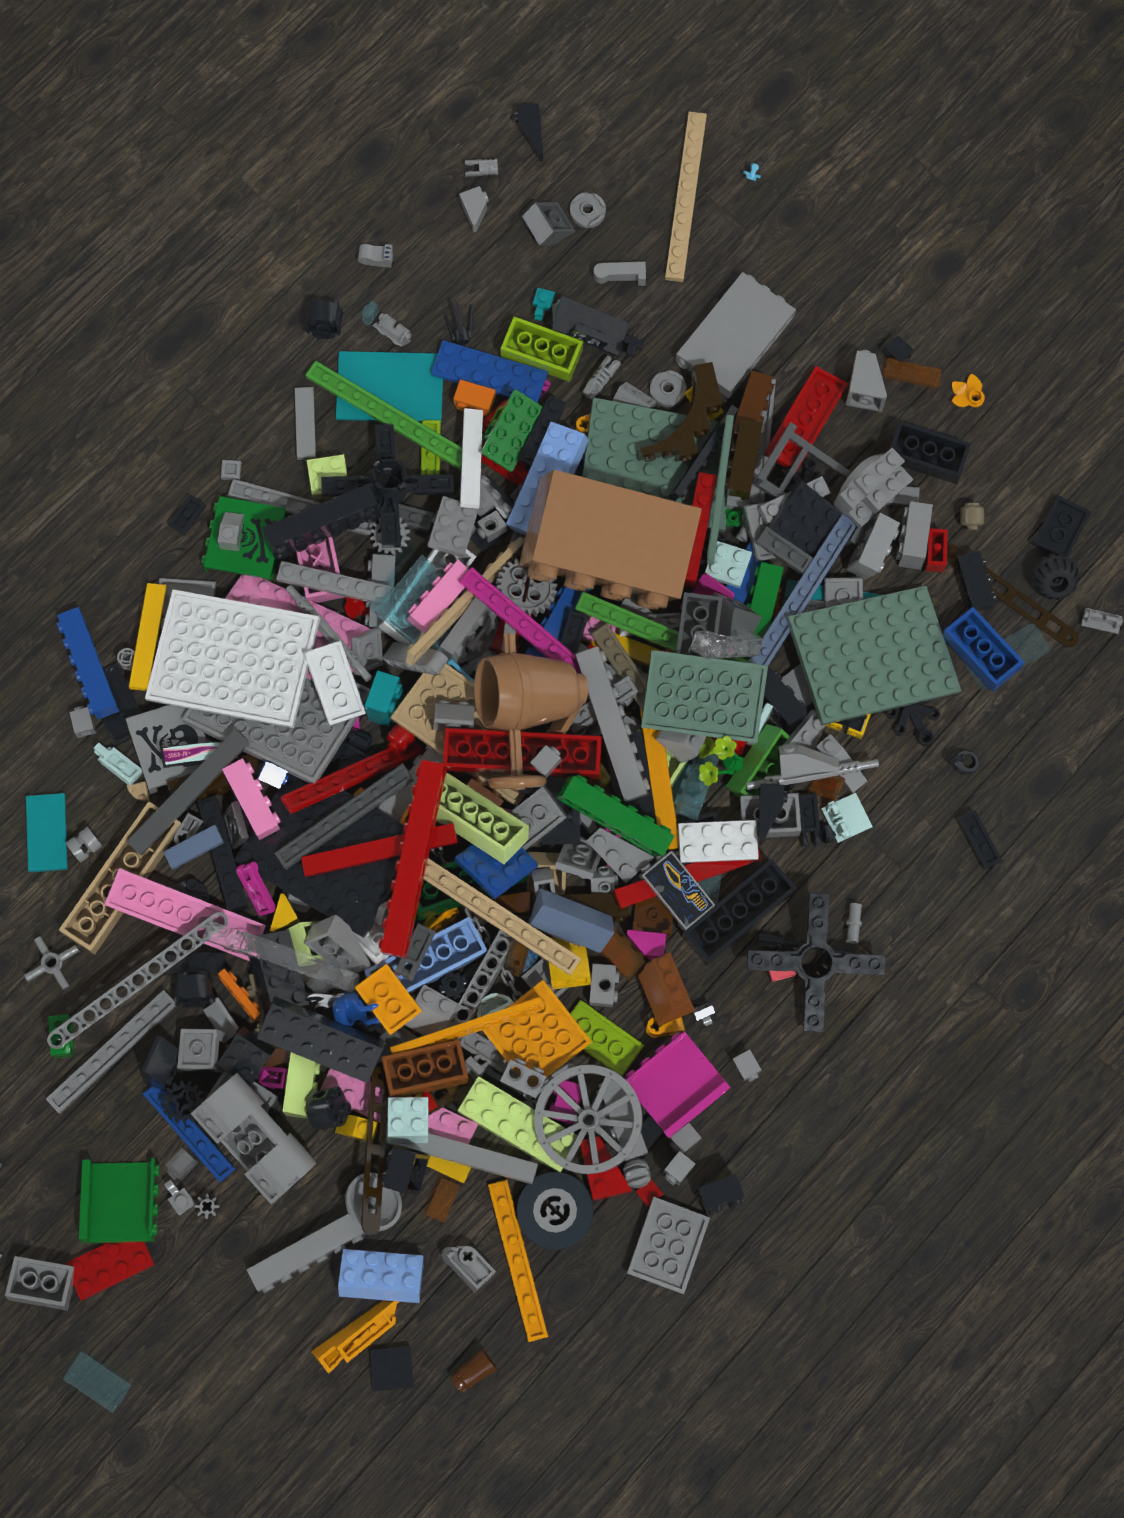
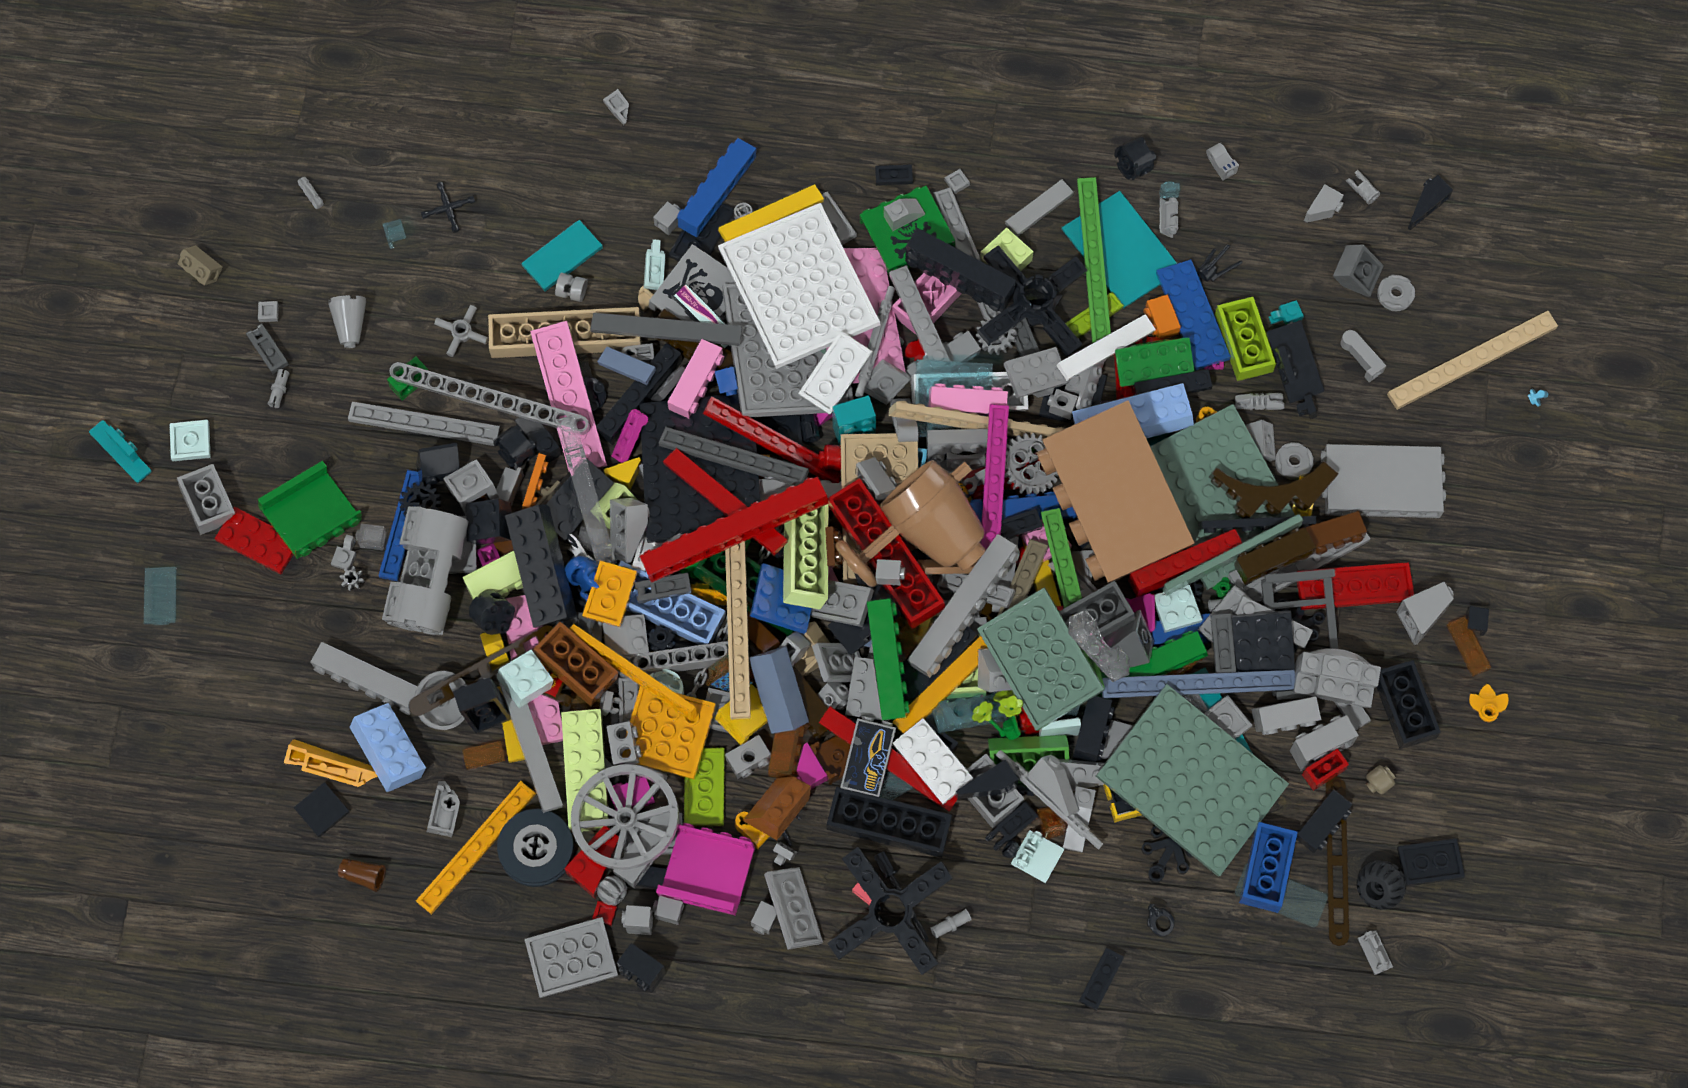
camera: 55 degrees right, 5 degrees down
none -> light grey tile [764,867,823,950]

